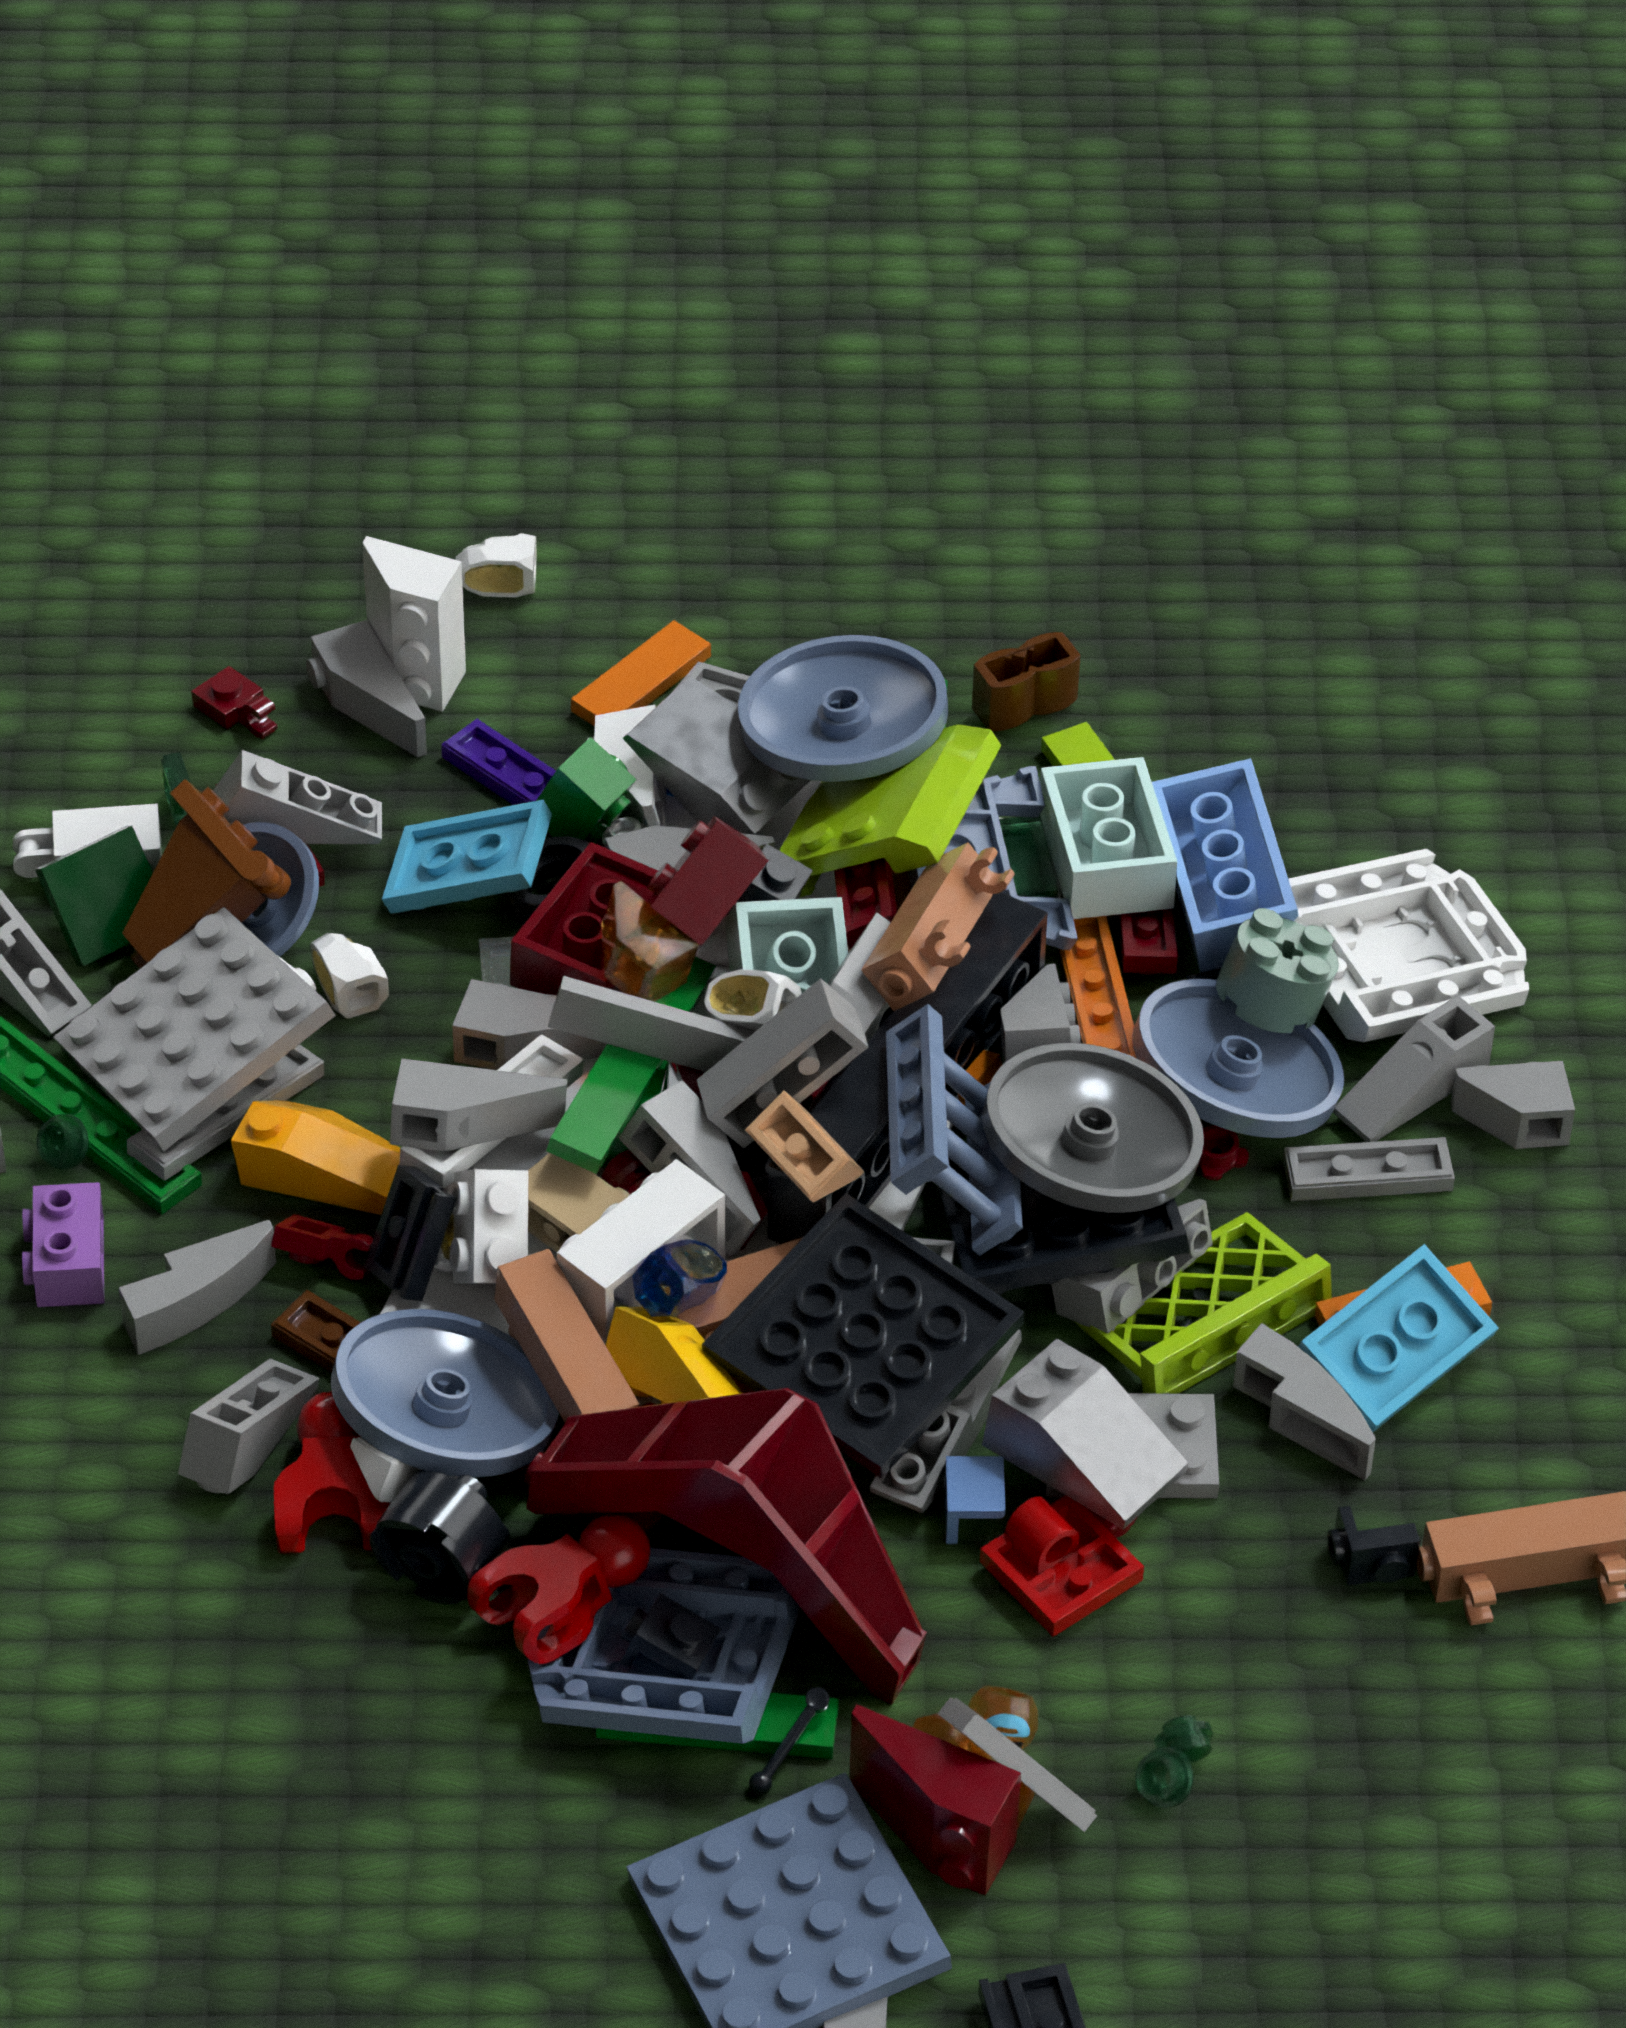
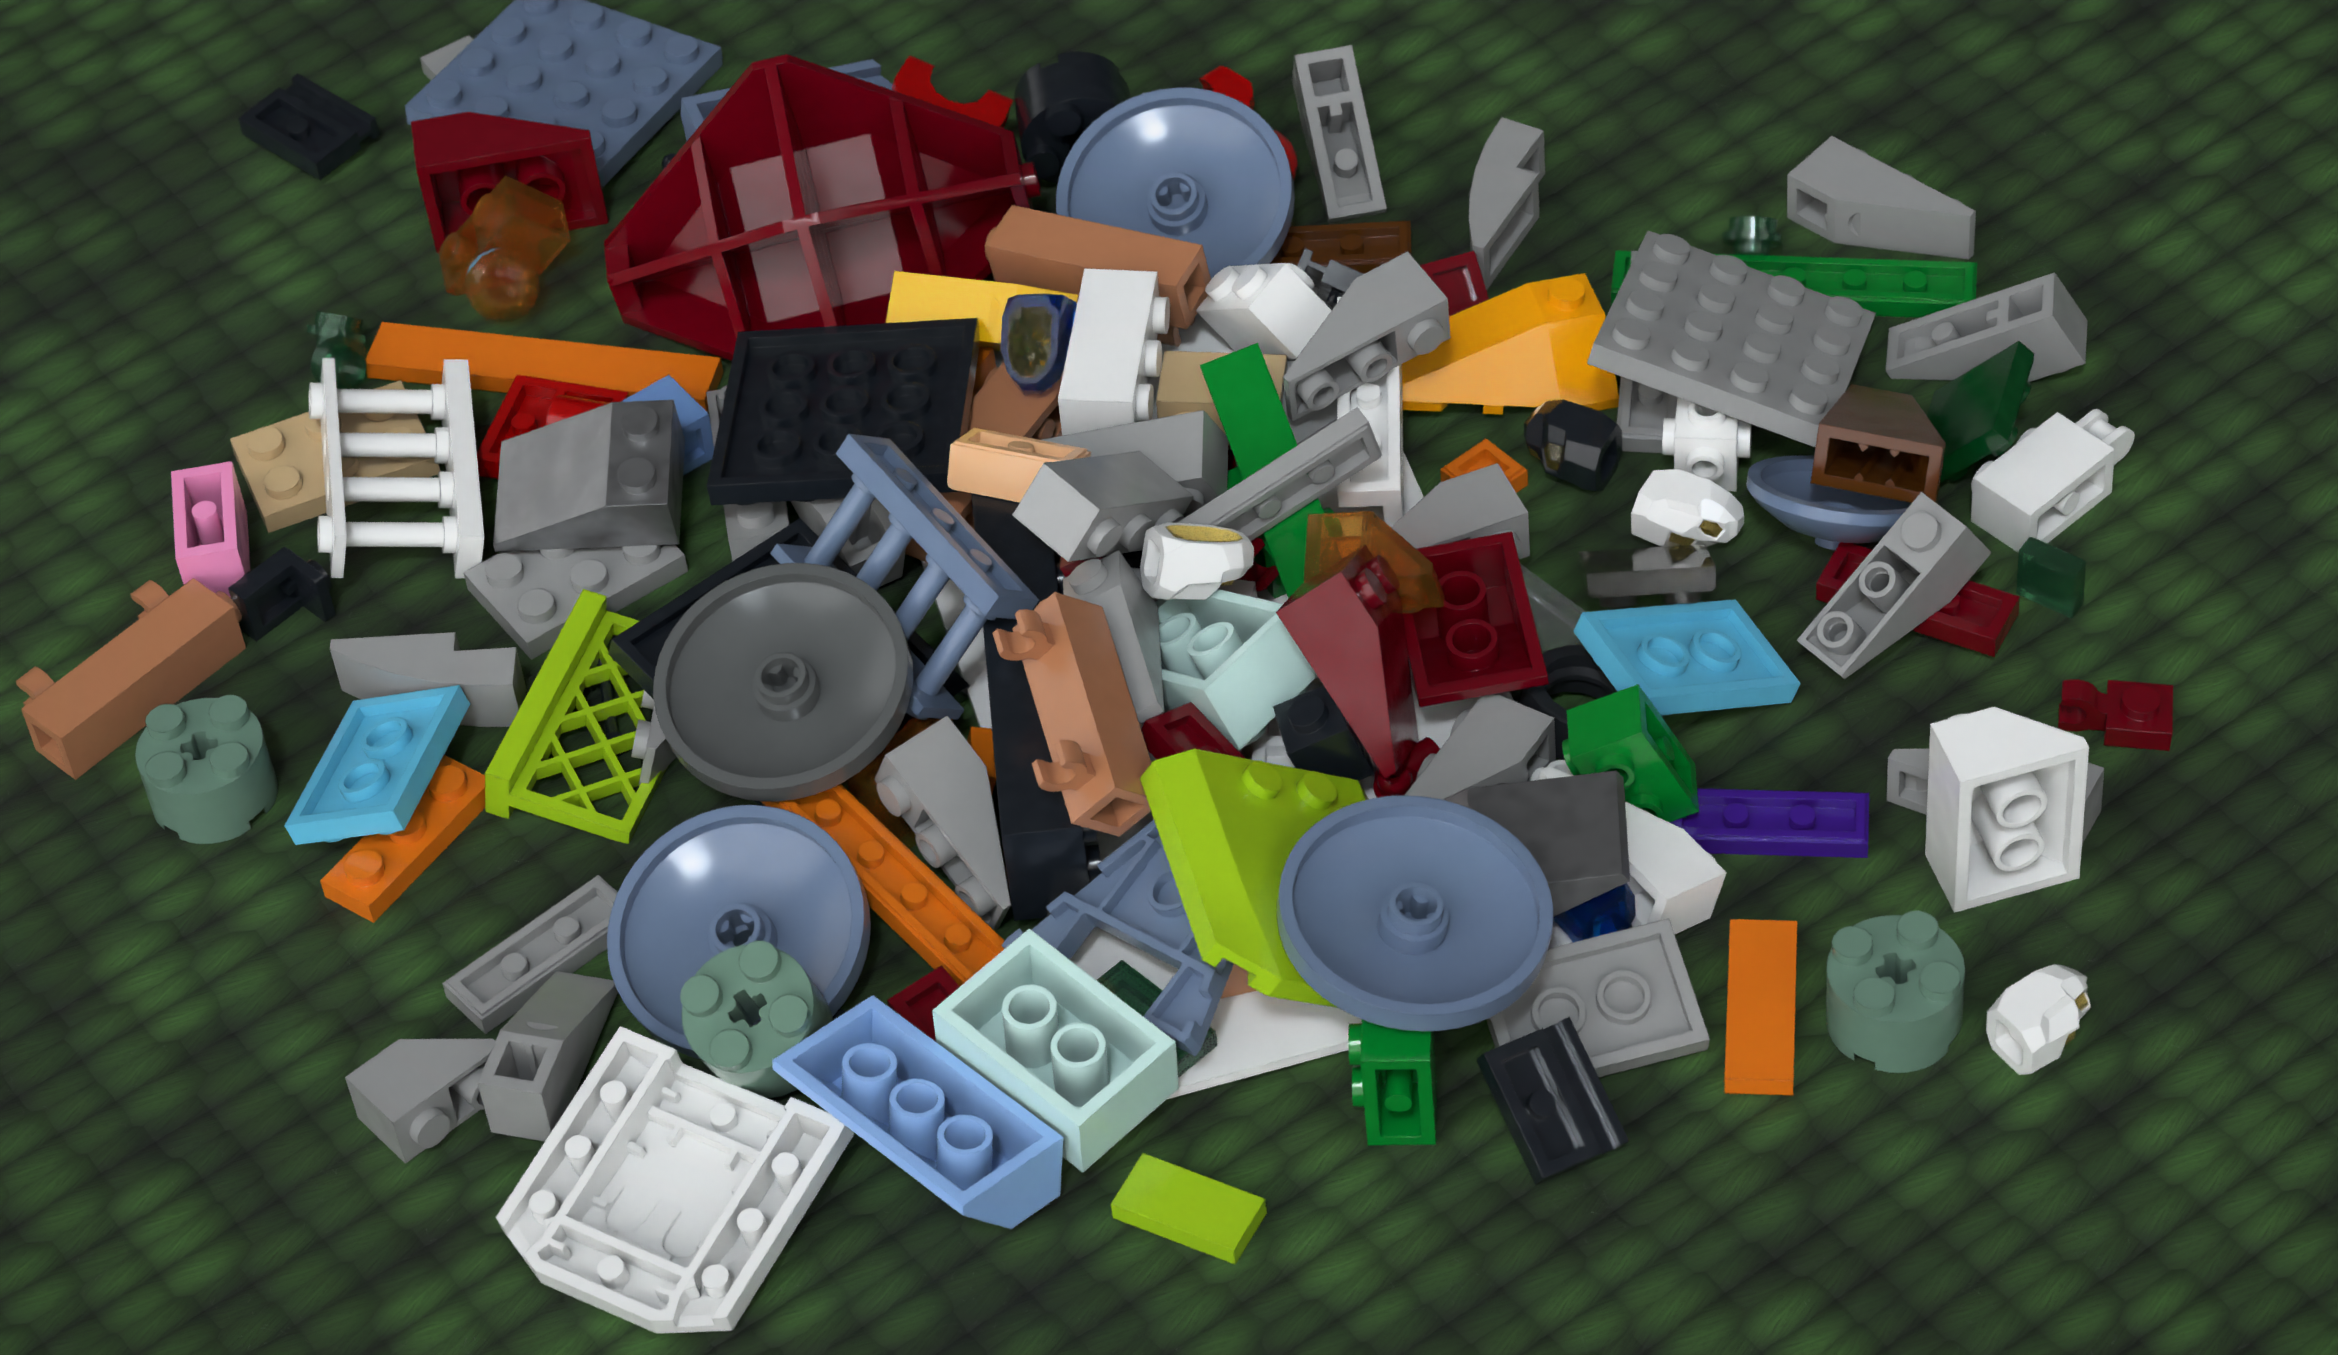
camera: 150 degrees right, 0 degrees up
medium lavender brick [22,1182,105,1307] -> none
dark orange plate [170,779,291,900] -> none
light grey tile [938,1697,1097,1832] -> none
reddish brown brick [972,632,1081,731] -> none
none -> sand green brick [135,695,278,844]
none -> bright pink brick [171,461,251,598]
none -> tan plate [230,380,440,533]
none -> white fence [309,358,484,578]
none -> orange tile [364,322,724,412]
none -> black rock [1524,400,1622,491]
none -> clear smoke tile [1579,544,1717,608]
none -> sand green brick [1826,911,1965,1073]

